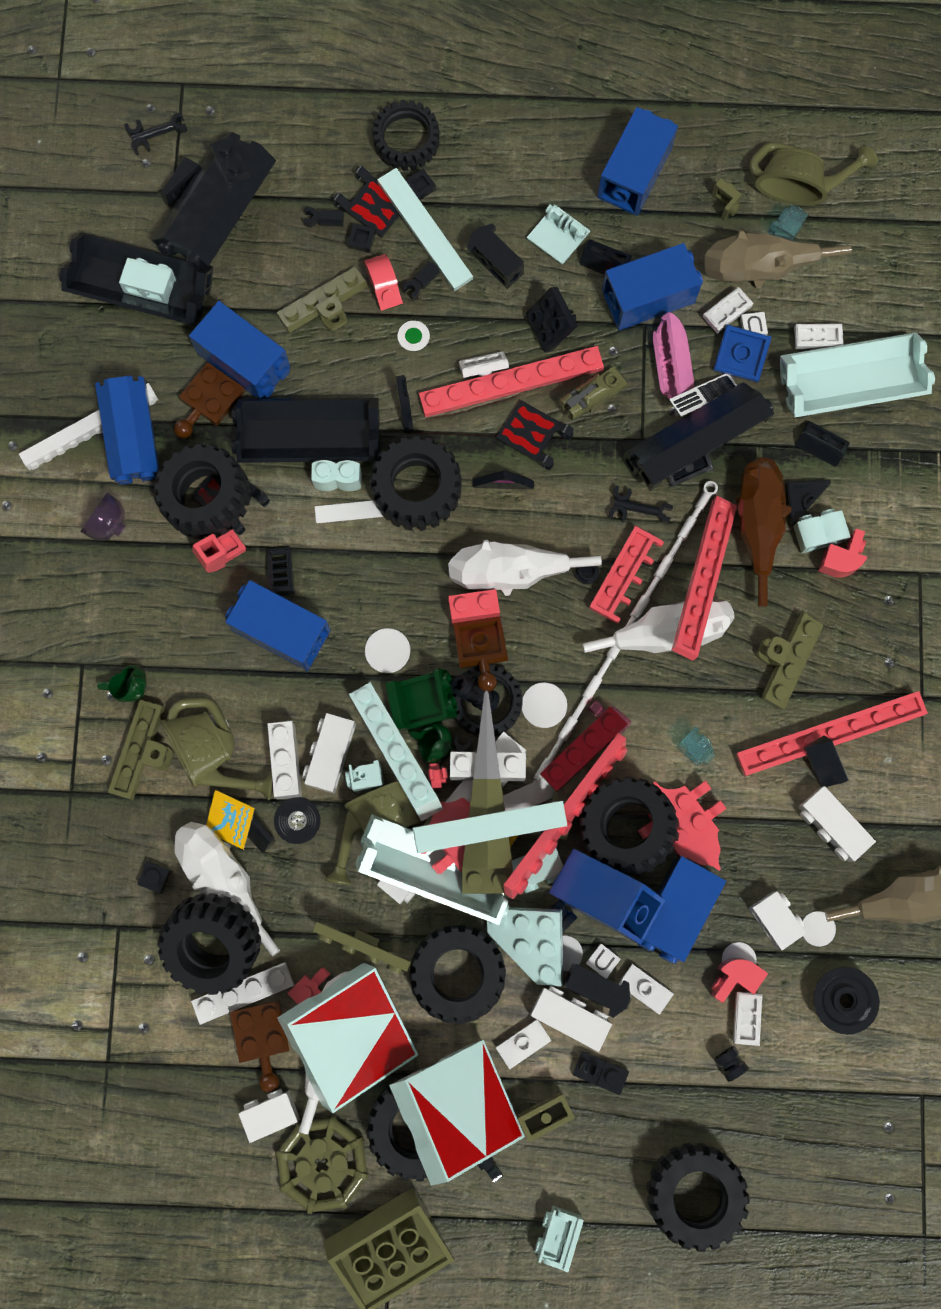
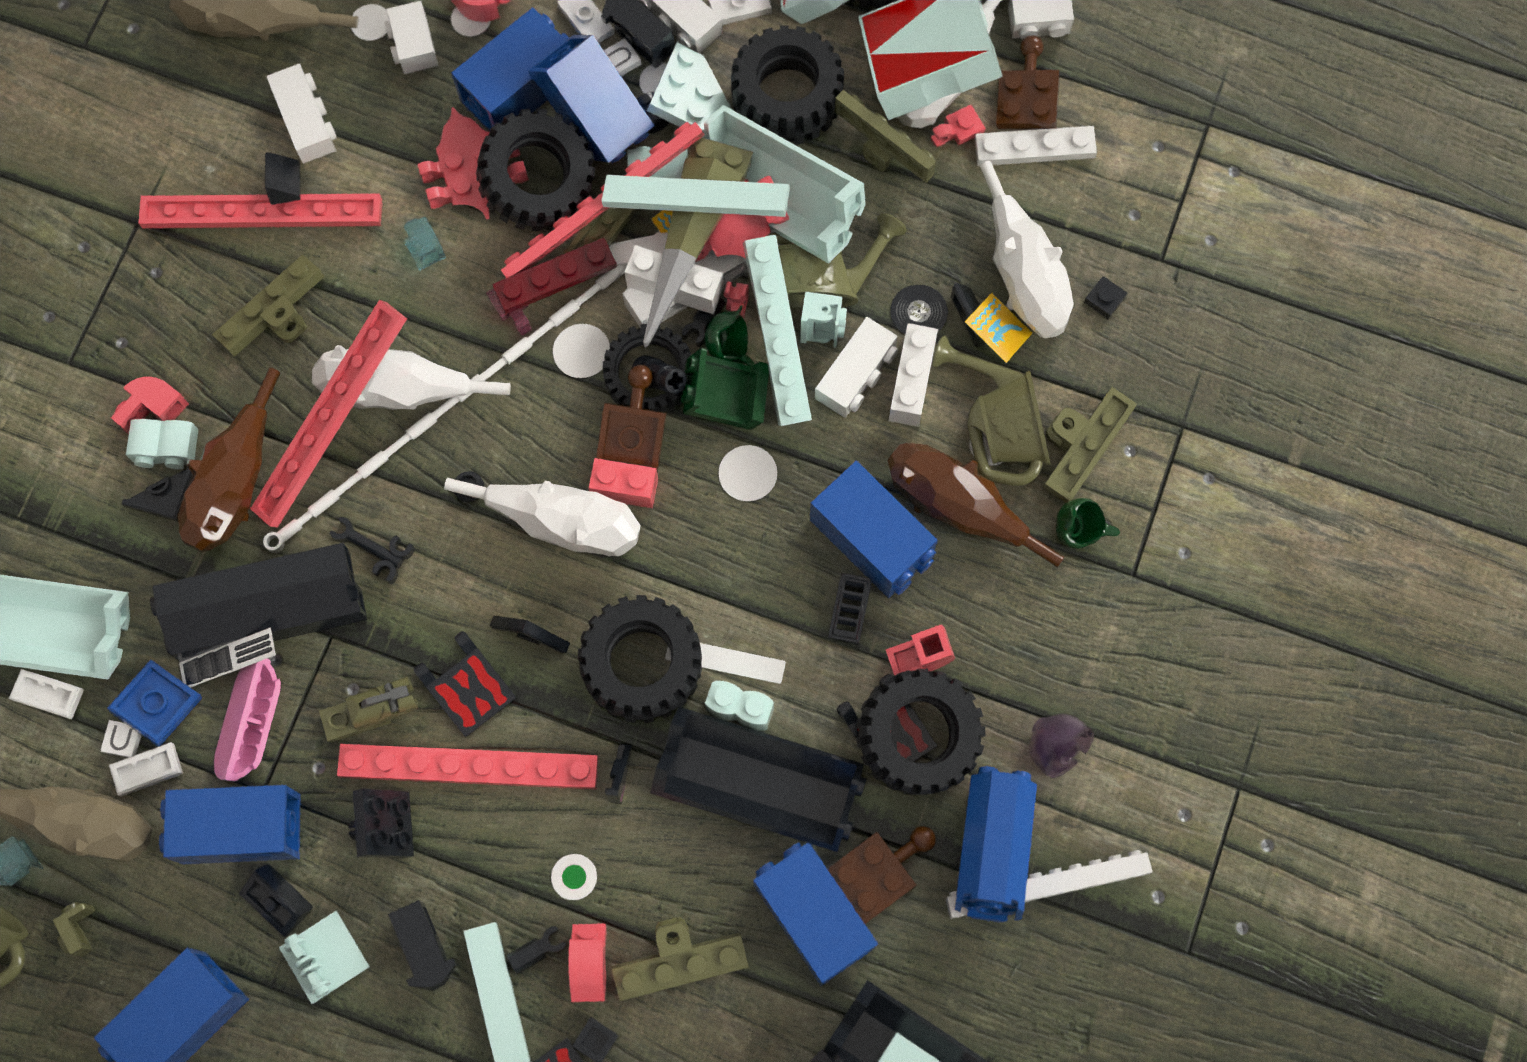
camera: 160 degrees left, 5 degrees down
black tyre [157,893,261,995] -> none
white plate [459,351,509,378] -> none
coral hinge [589,526,664,624] -> none
black slope [796,421,850,467] -> none
none -> reddish brown piece [887,443,1064,568]

